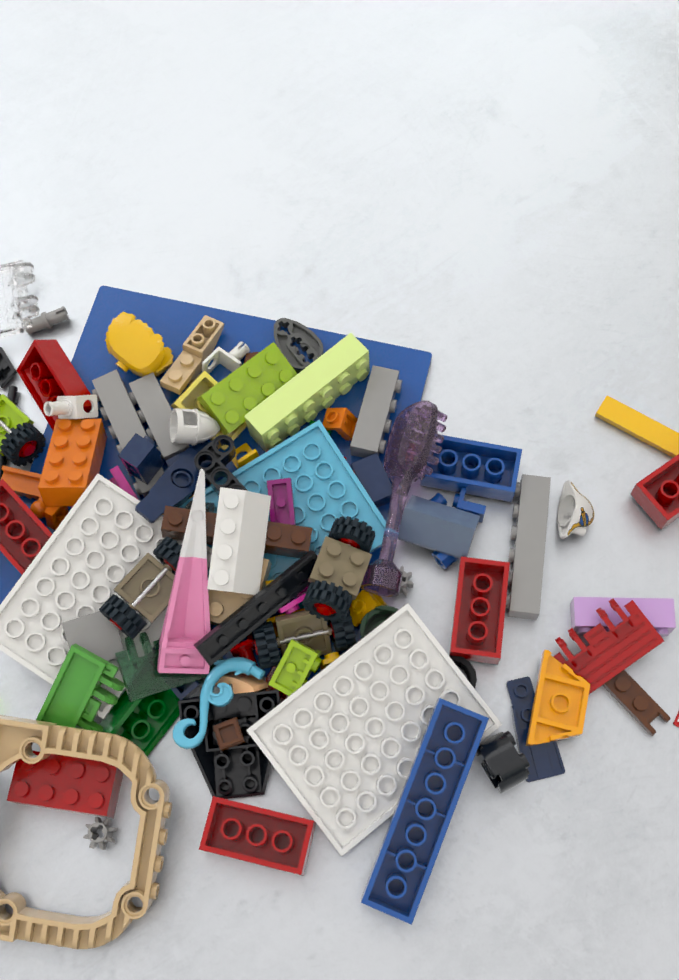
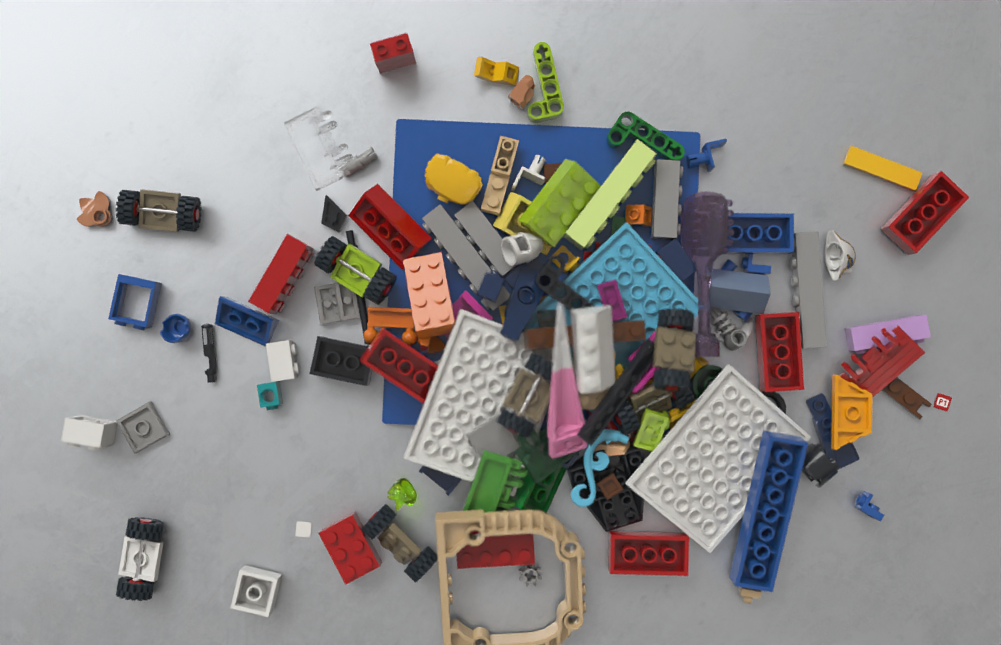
camera: 20 degrees left, 20 degrees up
white bracket [44,395,98,419] -> none
dark grey piece [274,318,324,373] -> none
none -> red panel [370,33,416,74]
none -> dark blue panel [419,465,462,496]
none -> yellow slope [474,57,519,86]
none -> nougat rock [508,75,535,110]
none -> lime beam [528,42,564,123]
none -> green beam [606,111,685,161]
none -> blue bracket [686,139,727,172]
none -> light grey piece [704,304,753,350]
none -> tan tile [739,587,761,604]
none -> blue bracket [855,491,884,522]

